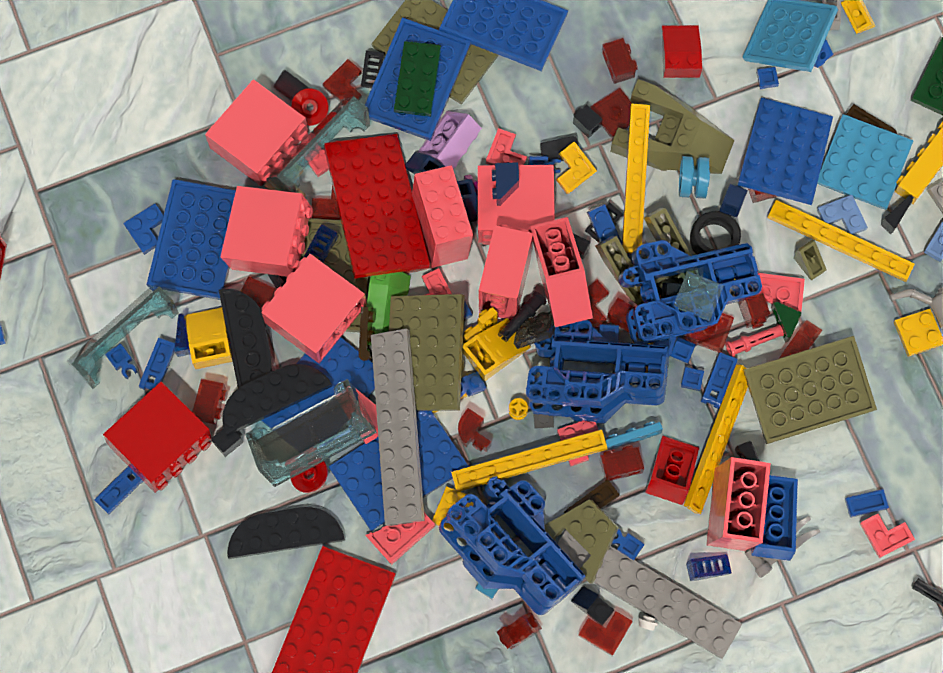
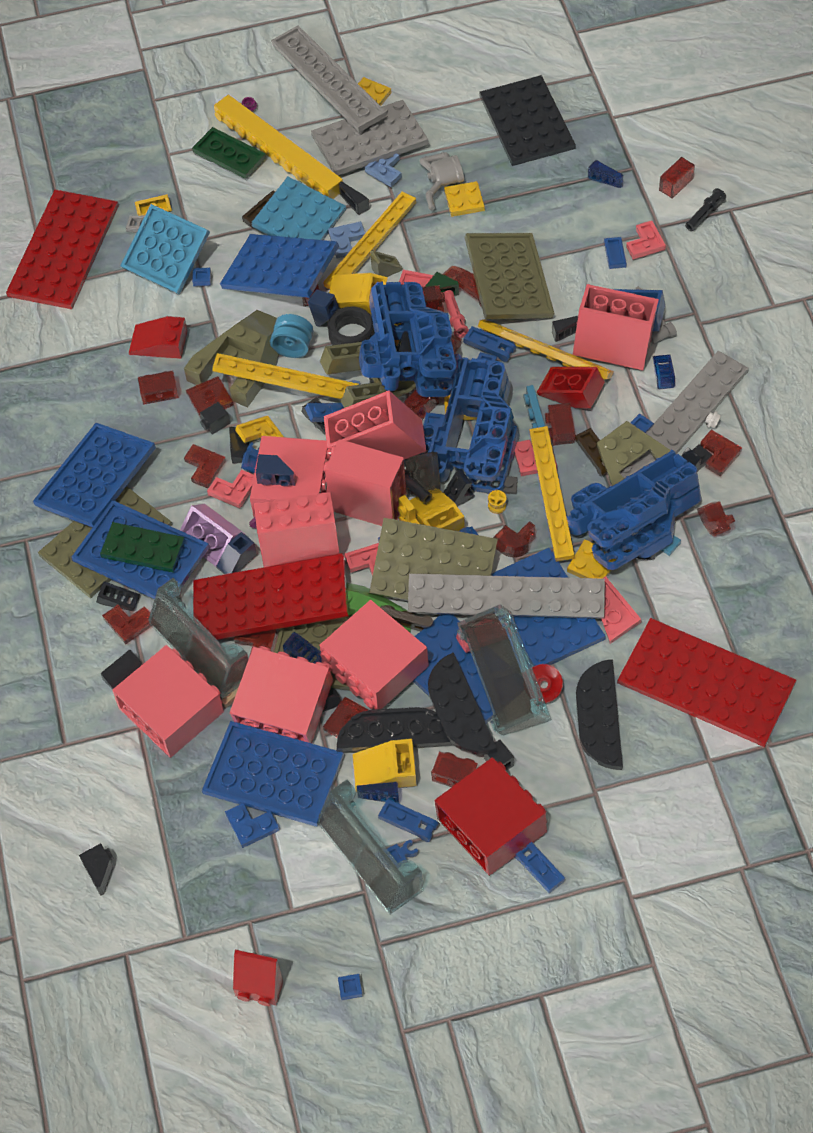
camera: 80 degrees left, 15 degrees down
red dish [291,88,328,126] -> none
clear light blue plate [673,271,724,321] -> none
none -> black slope [79,843,114,896]
none -> clear red plate [184,444,226,488]
none -> yellow slope [329,273,388,316]
none -> black slope [443,470,474,507]

